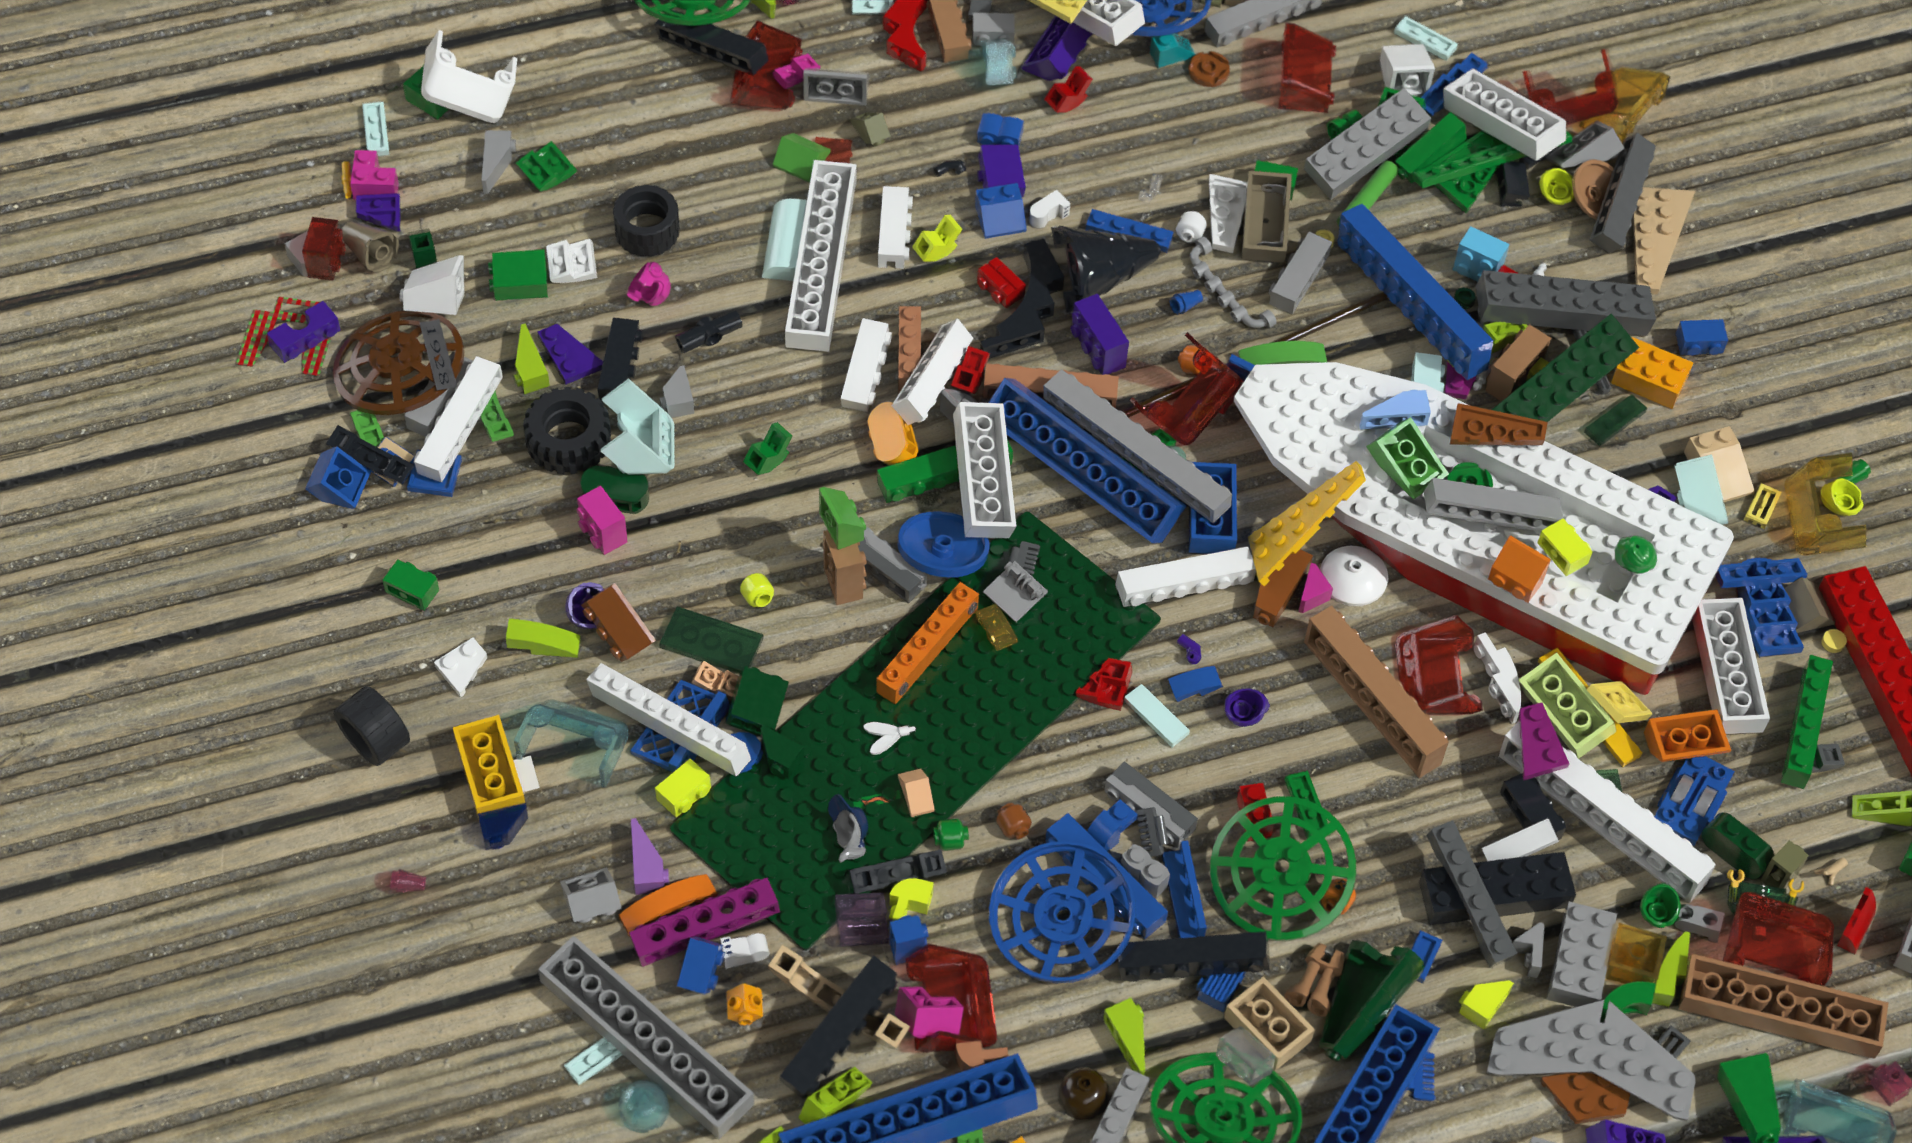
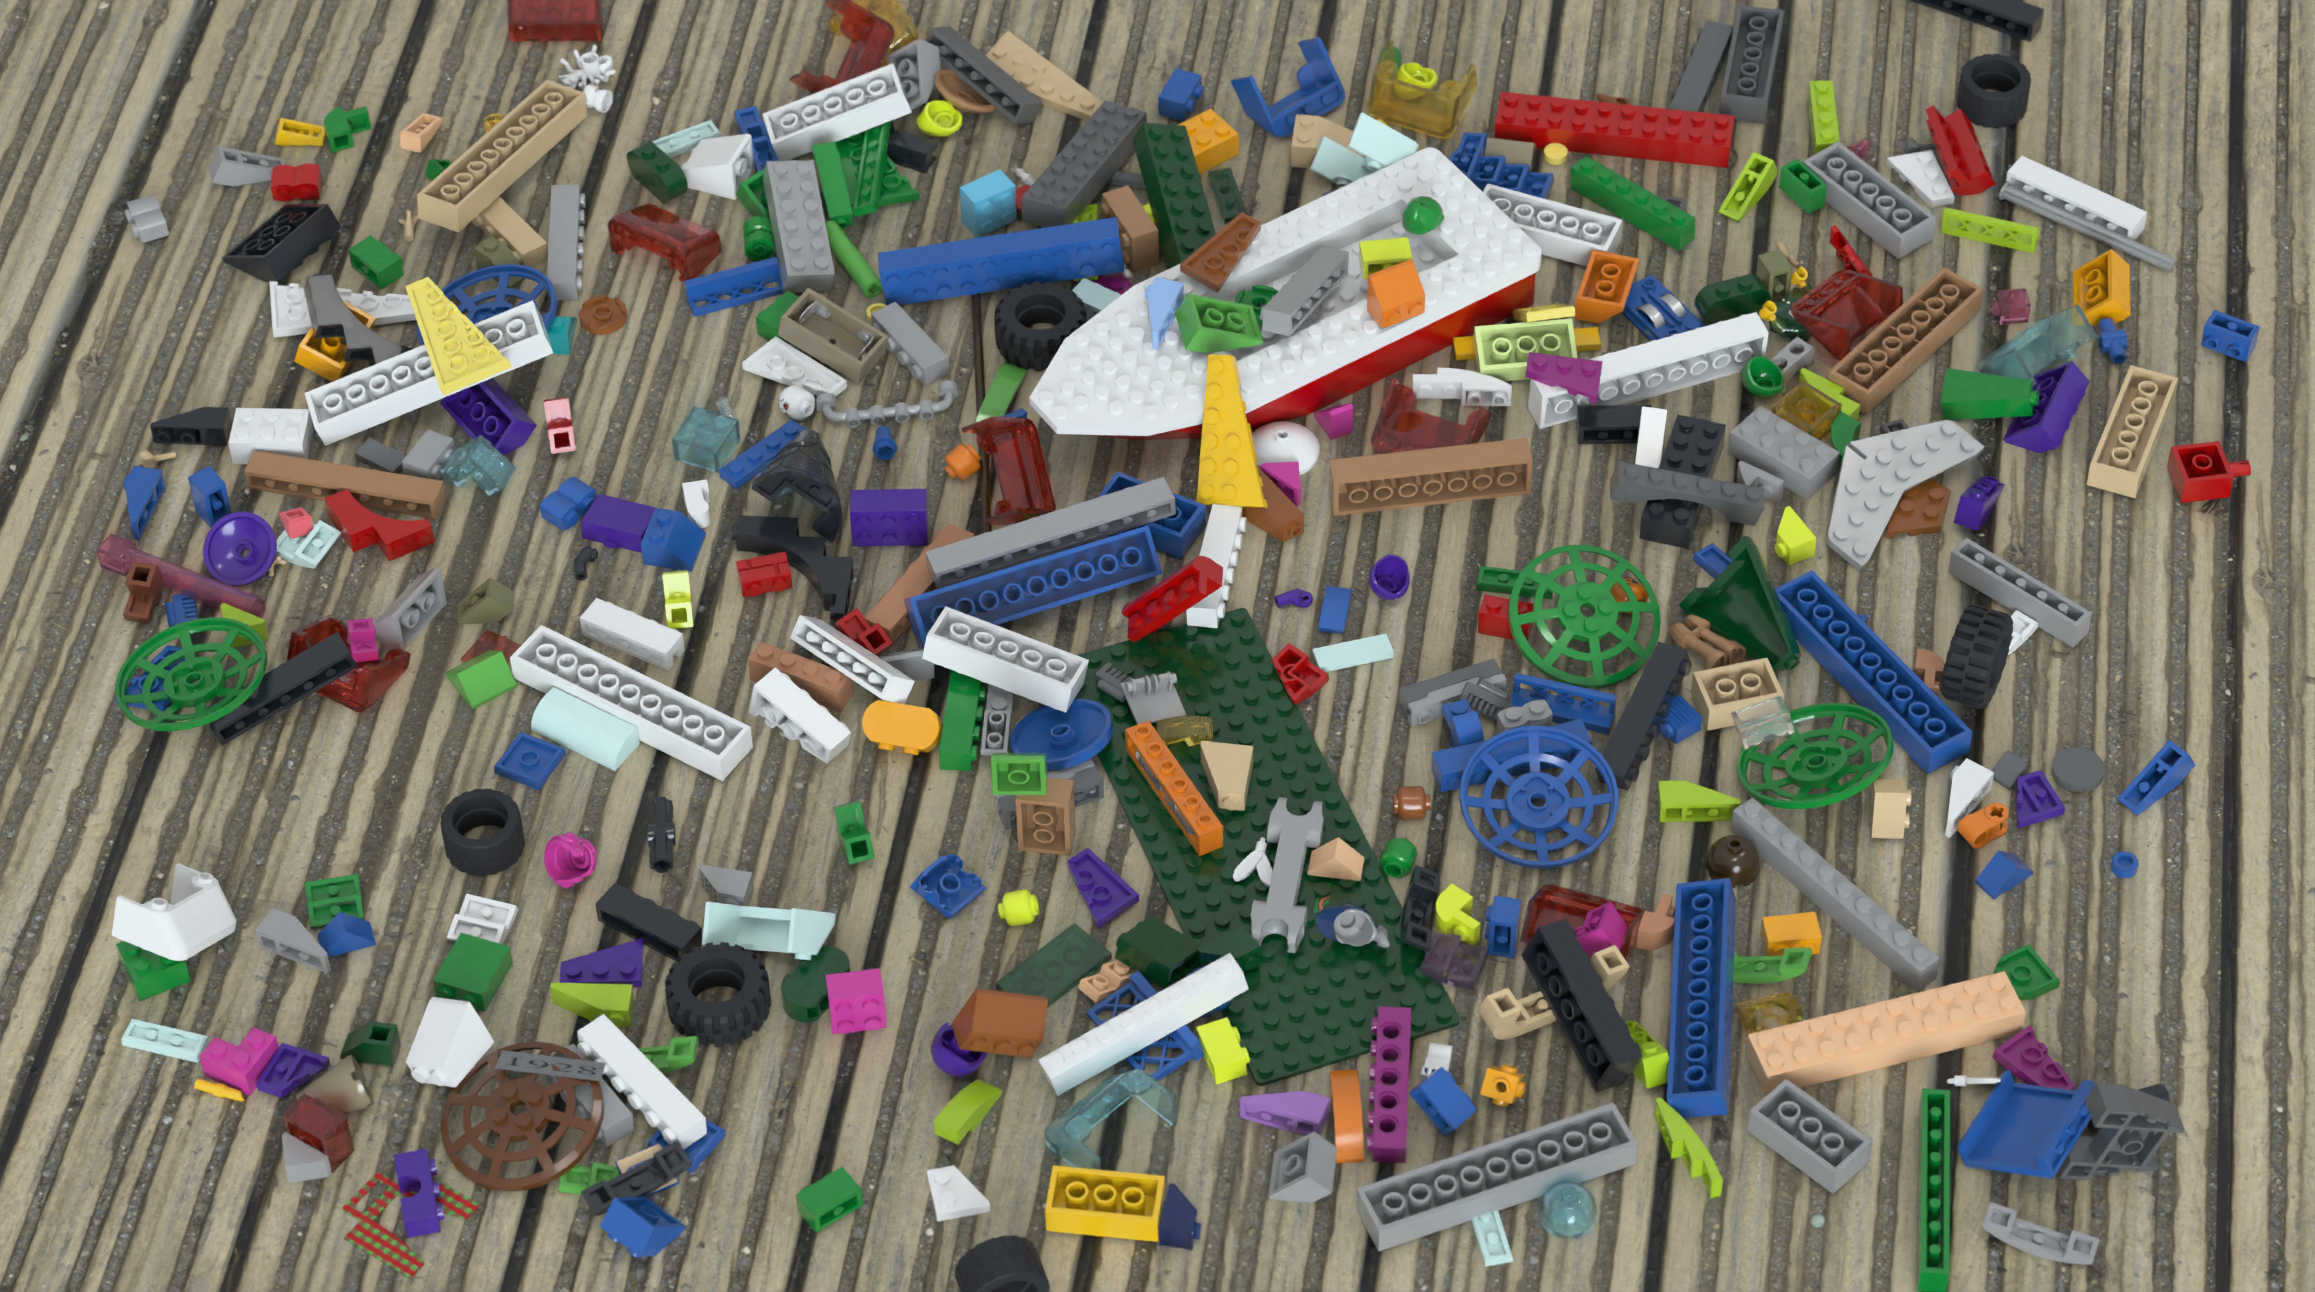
camera: 60 degrees left, 10 degrees down
none -> blue slope [317,912,376,957]
none -> blue tile [493,732,566,790]
none -> dark green brick [627,141,688,204]
none -> clear light blue brick [672,406,741,473]
none -> blue fence [684,257,784,317]
none -> blue slope [910,854,986,919]
none -> light grey slope [981,684,1014,755]
none -> black tyre [994,281,1087,372]
none -> dark purple wing [1067,848,1139,928]
none -> red brick [1121,556,1223,643]
none -> tan slope [1201,741,1253,811]
none -> blue windscreen [1231,37,1345,138]
none -> light grey piece [1250,797,1323,953]
none -> dark pink slope [1313,403,1353,440]

